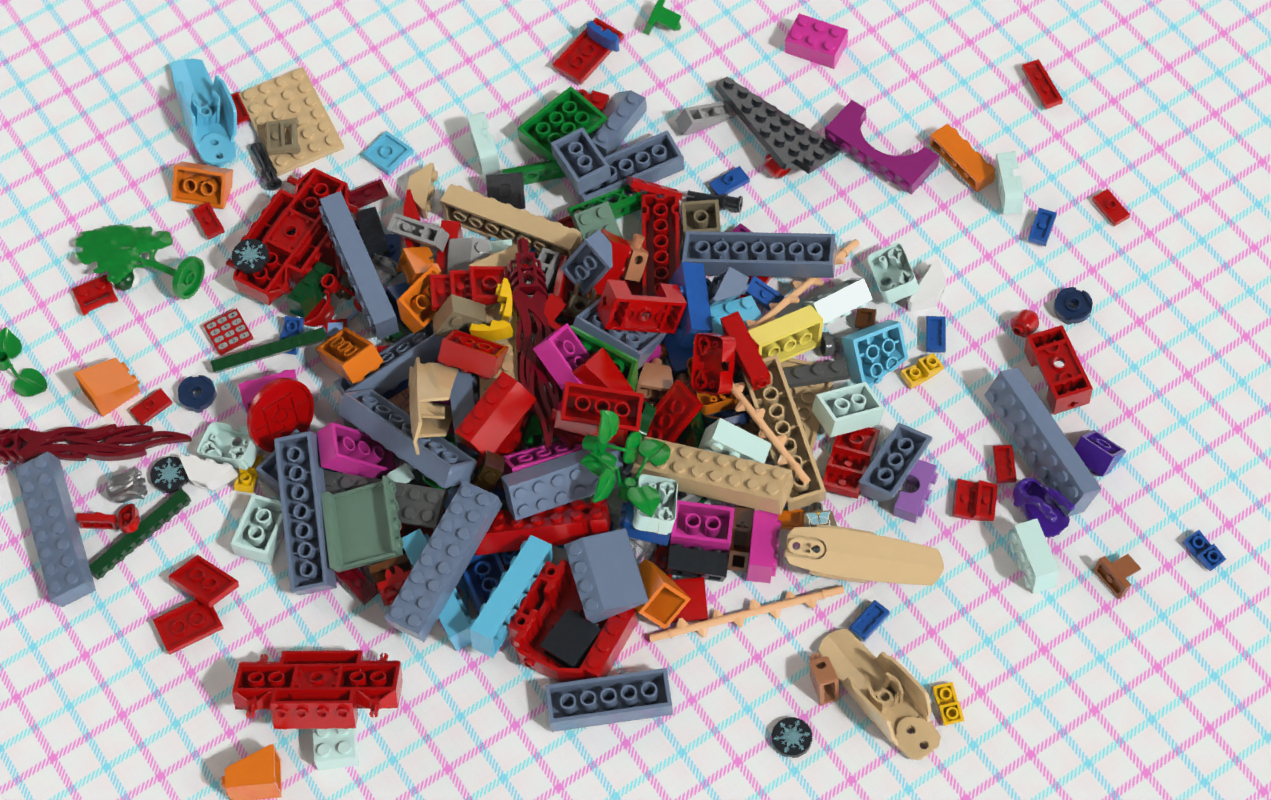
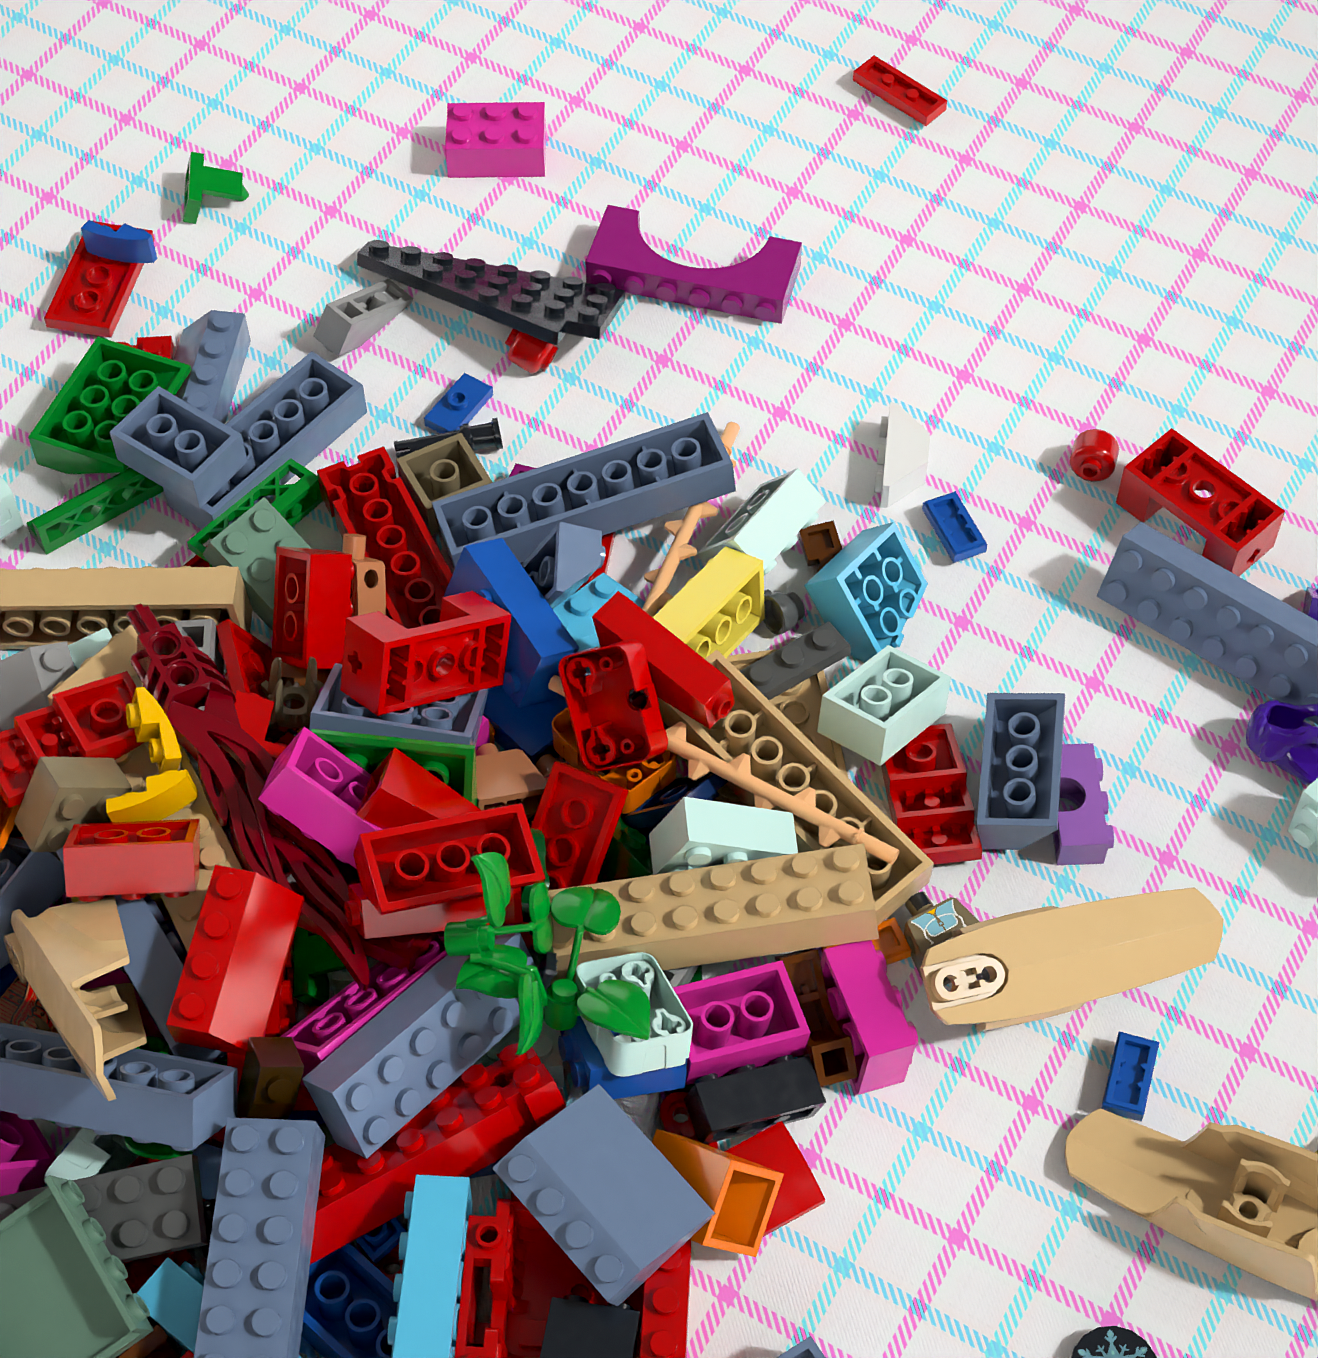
camera: 30 degrees left, 5 degrees down
black tile [486,172,526,209] -> none
sand blue slope [560,230,613,297] -> none
red plate [626,176,683,201] -> none
light nougat plant [649,585,844,642] -> none
blue plate [745,276,784,311] -> none
nougat torso [809,653,840,705] -> none
light aqua axle [867,243,920,304] -> none
yellow slope [900,353,944,389] -> none
orange brick [930,123,995,192] -> none
red slope [952,478,998,521] -> none
red plate [992,445,1017,484] -> none
light aqua axle [994,151,1024,215] -> none
blue plate [1028,208,1057,246] -> none
dark blue plate [1054,287,1093,325] -> none
red plate [1092,189,1130,227] -> none

